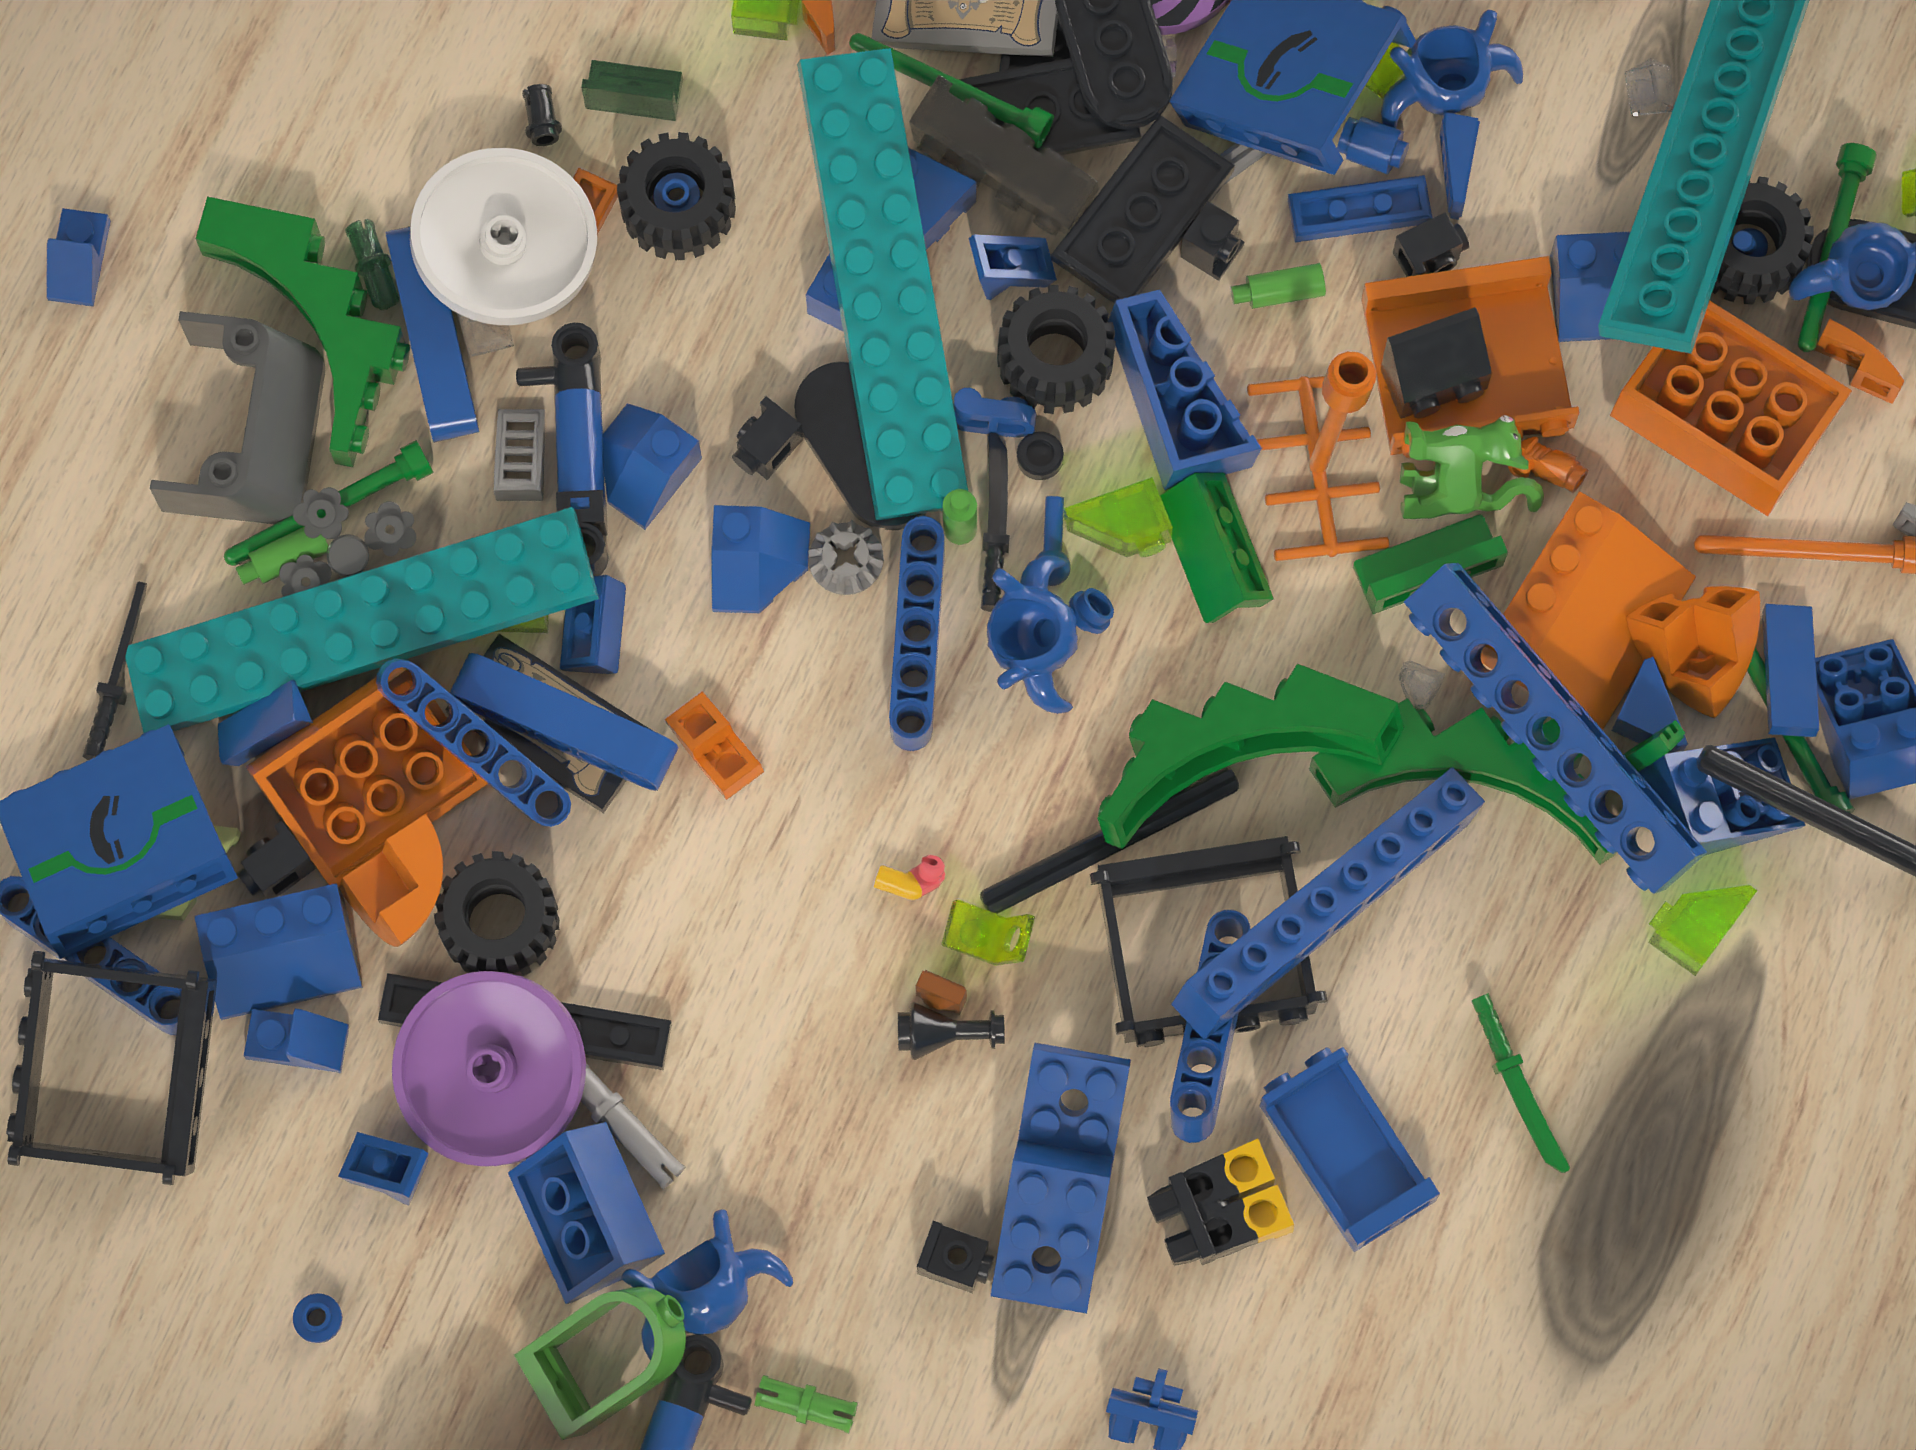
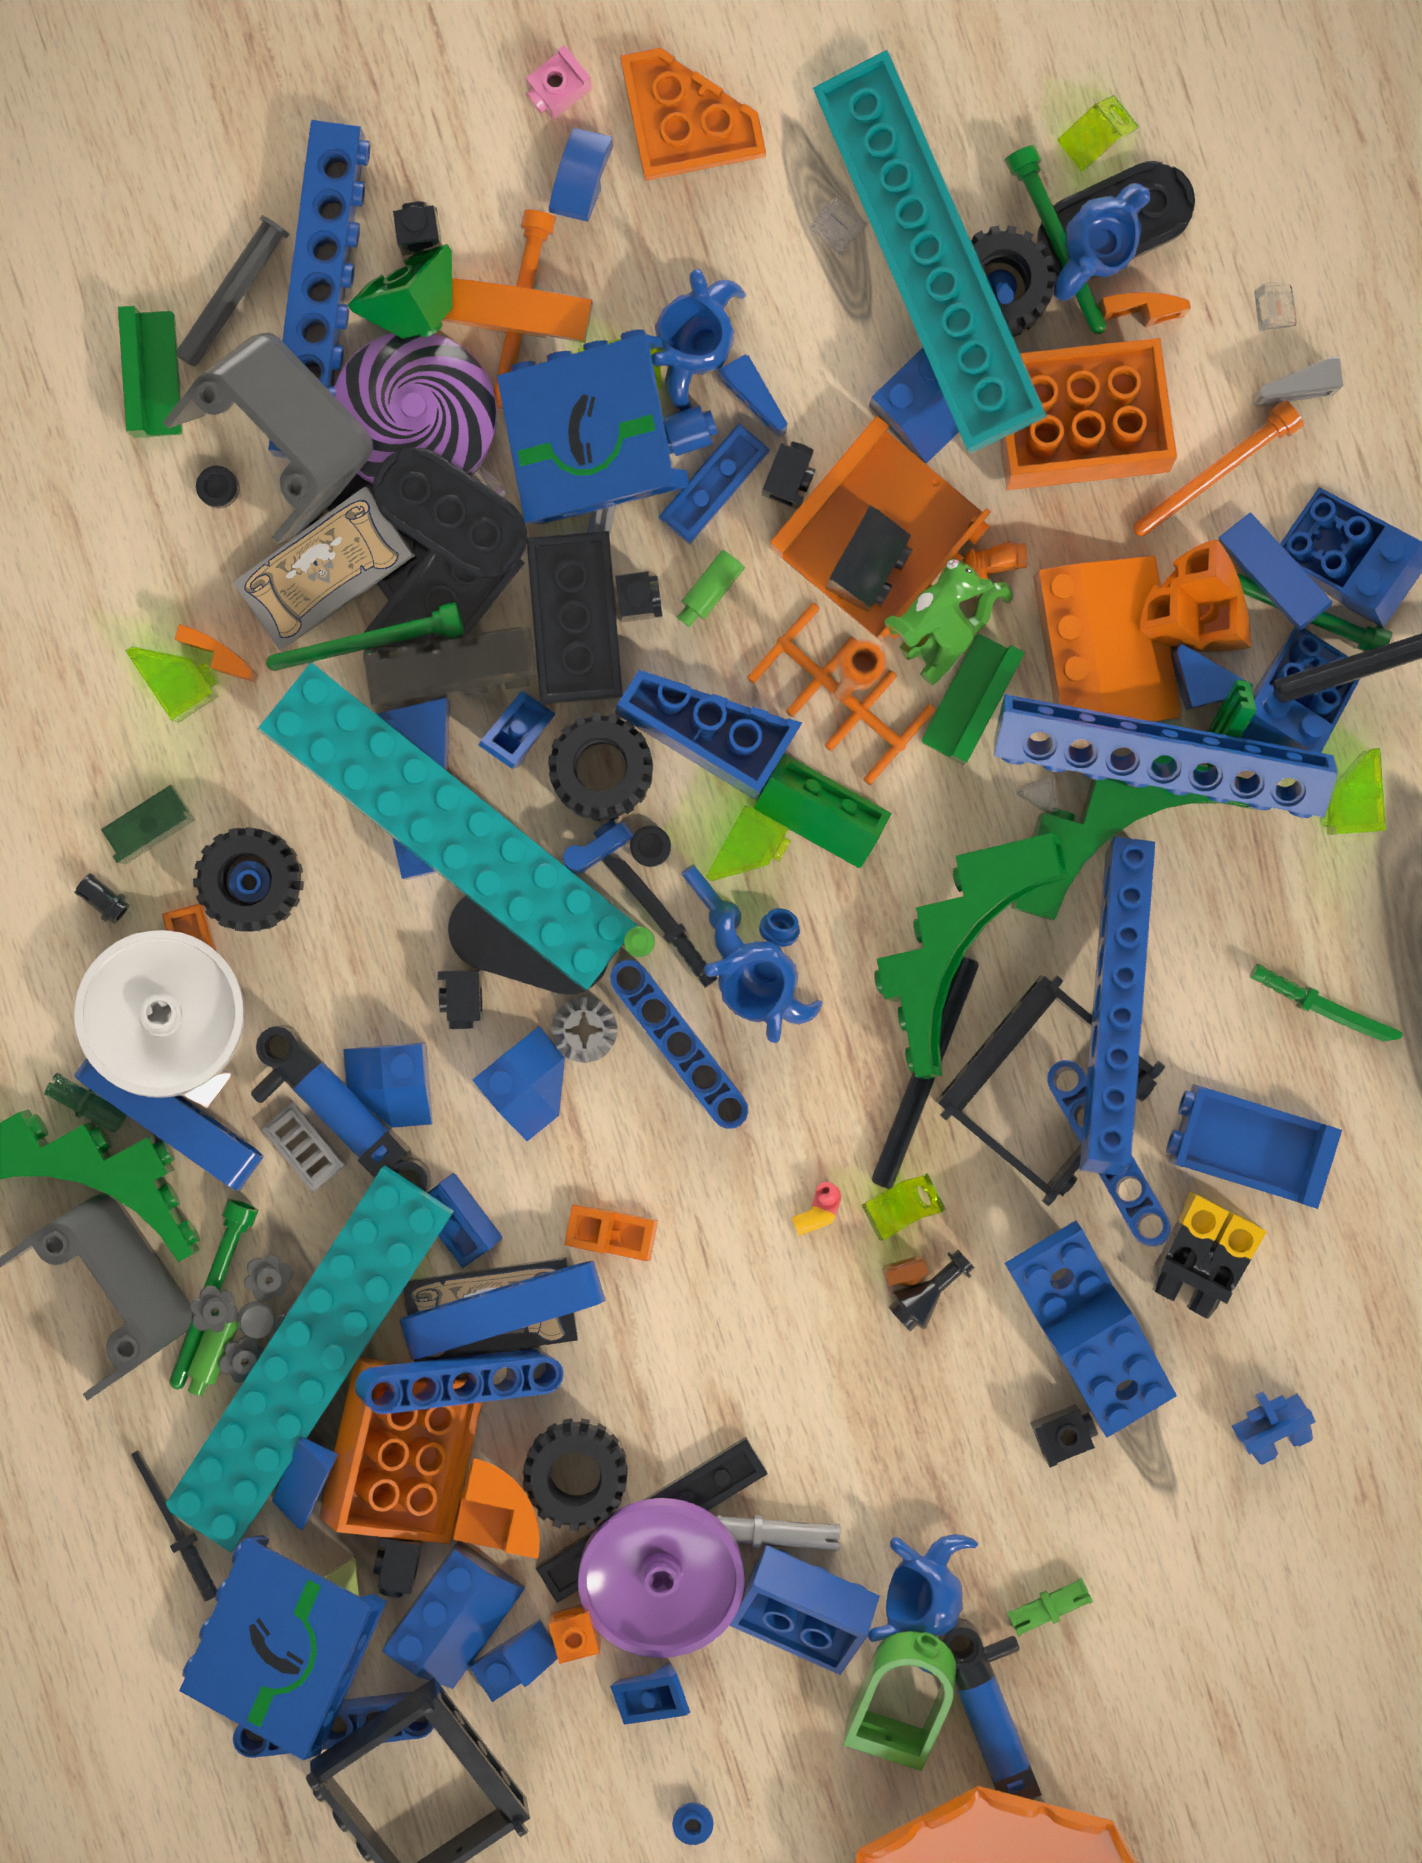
camera: 40 degrees left, 15 degrees up
none -> orange brick [549,1604,601,1664]

